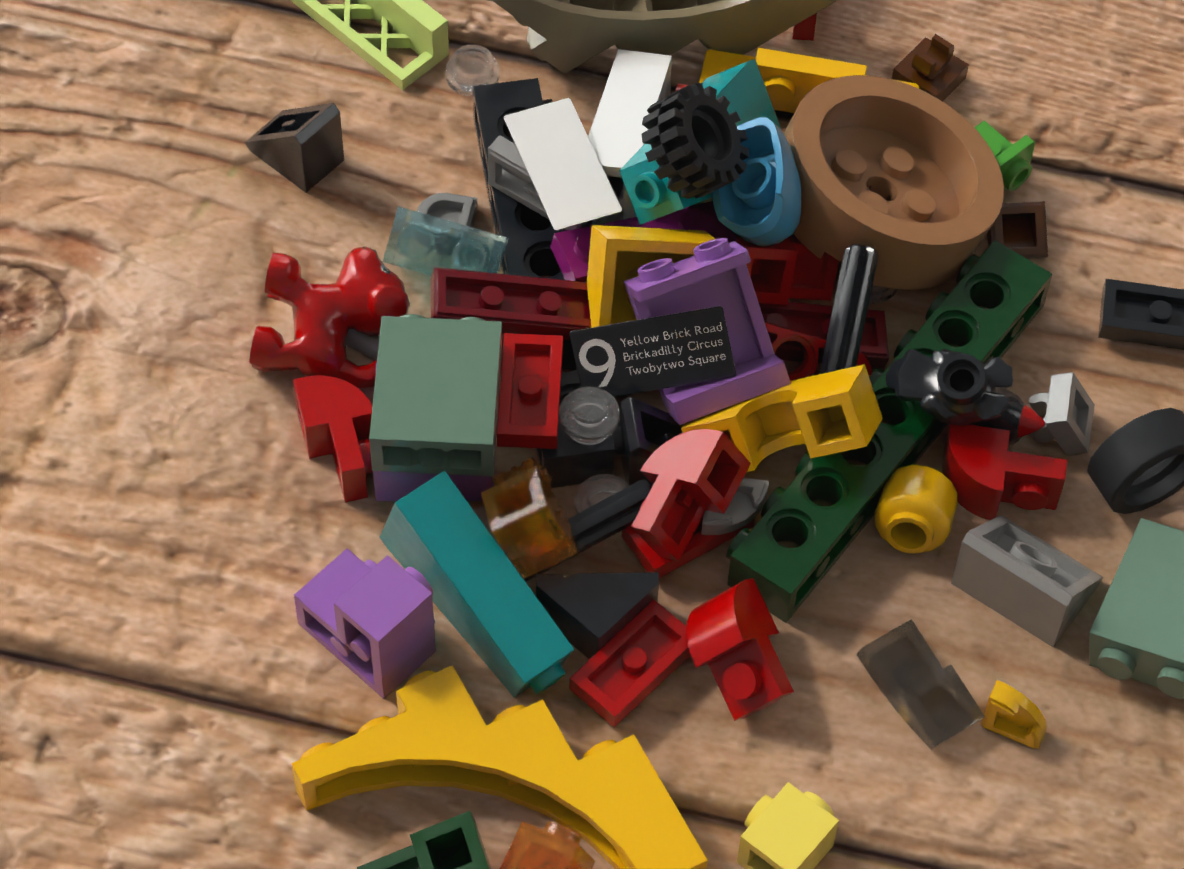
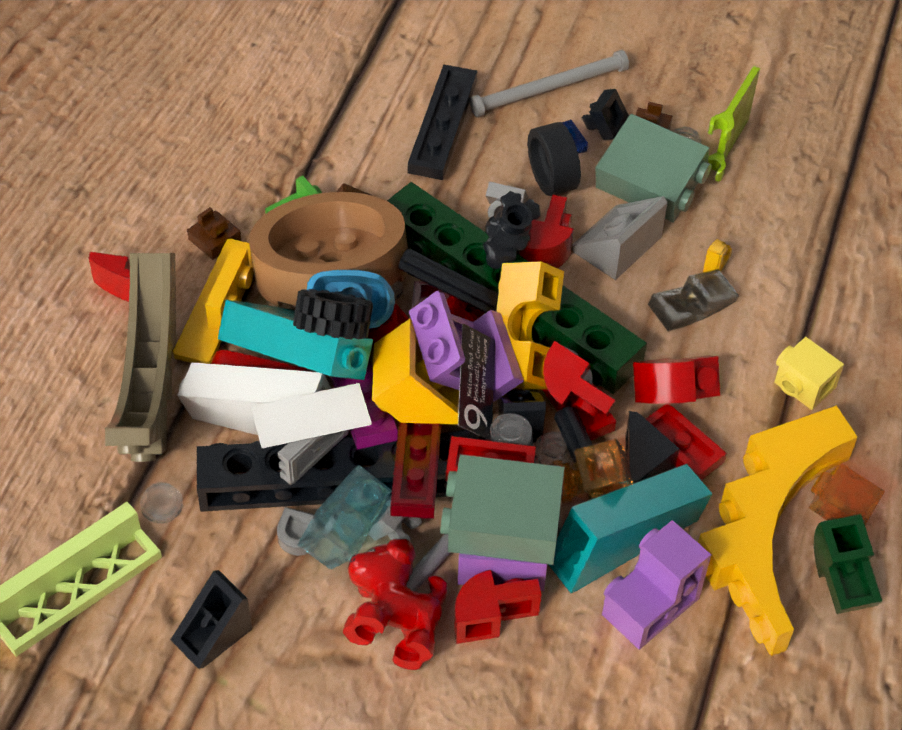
camera: 85 degrees left, 5 degrees down
yellow head [874,465,957,554] -> none

